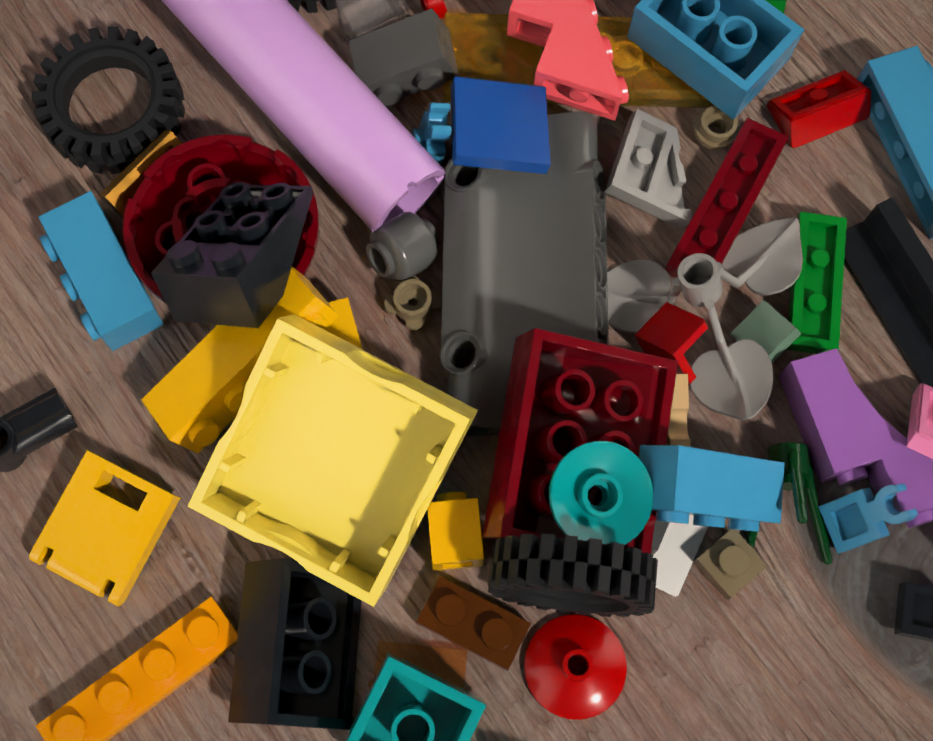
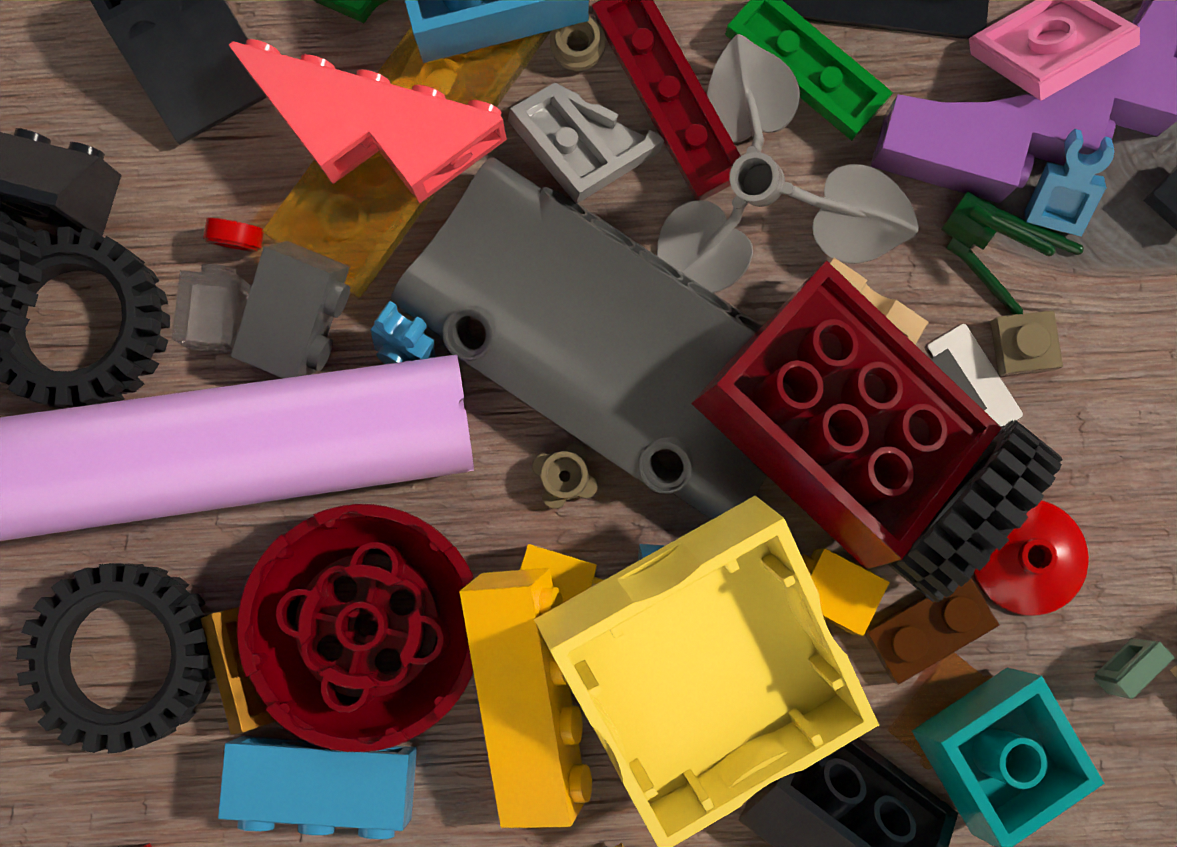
camera: 50 degrees left, 10 degrees up
black slope [151,182,313,328] -> none
dark grey head [366,212,439,282] -> none
blue tile [451,76,551,174] -> none
teal dish [549,441,653,545] -> none
red panel [634,302,708,385] -> none
dark azure brick [639,445,785,532] -> none
sand green tile [730,299,801,363] -> none

